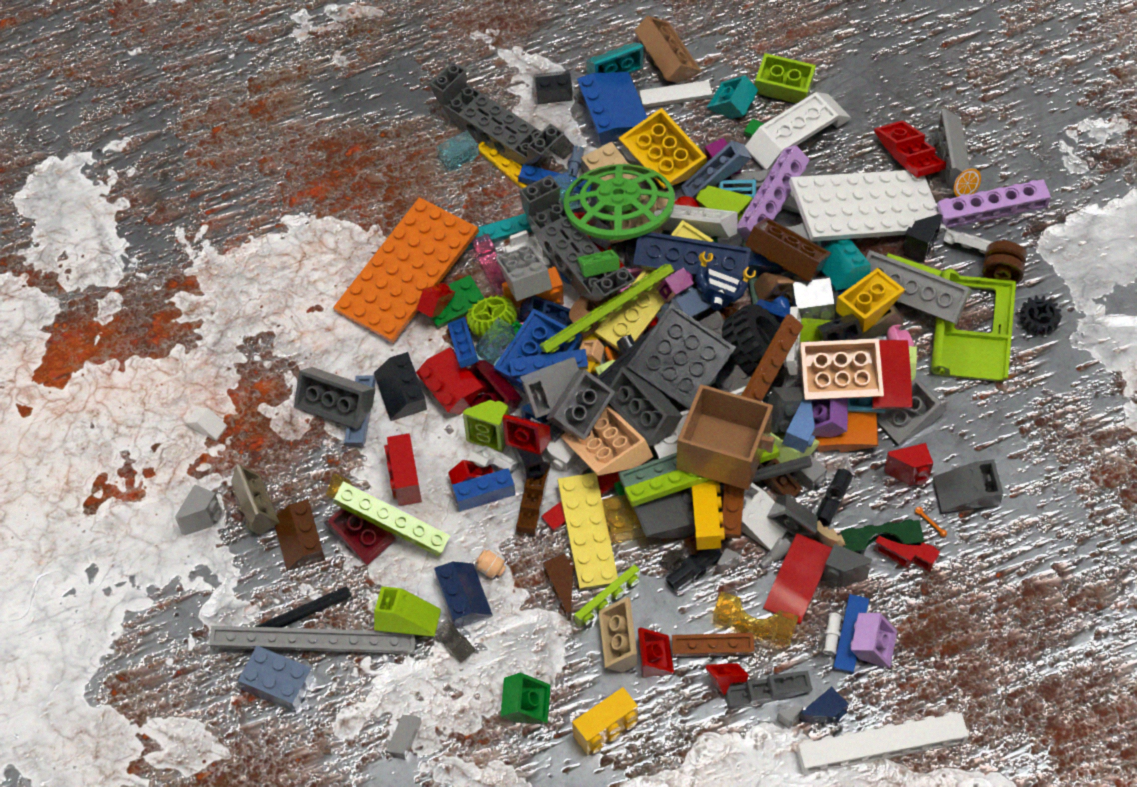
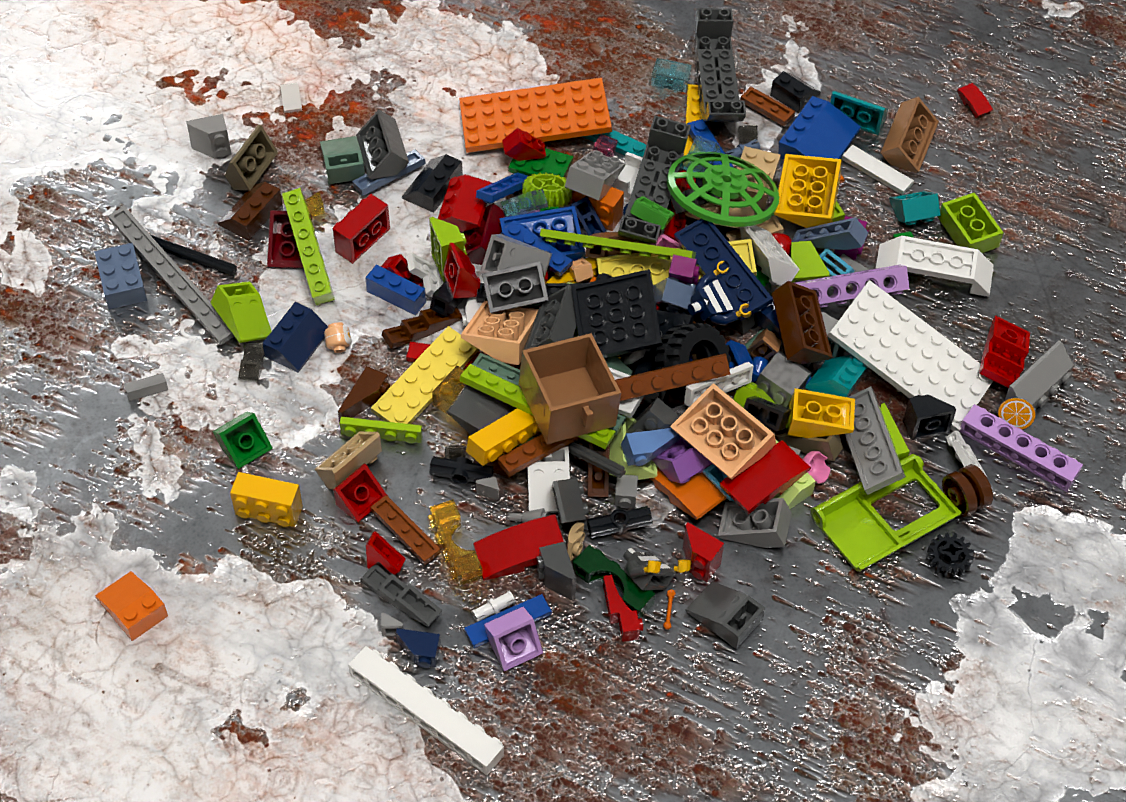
camera: 45 degrees right, 5 degrees down
none -> sand green slope [320,136,365,184]
none -> dark grey torso [623,548,691,590]
none -> dark orange plate [740,86,795,126]

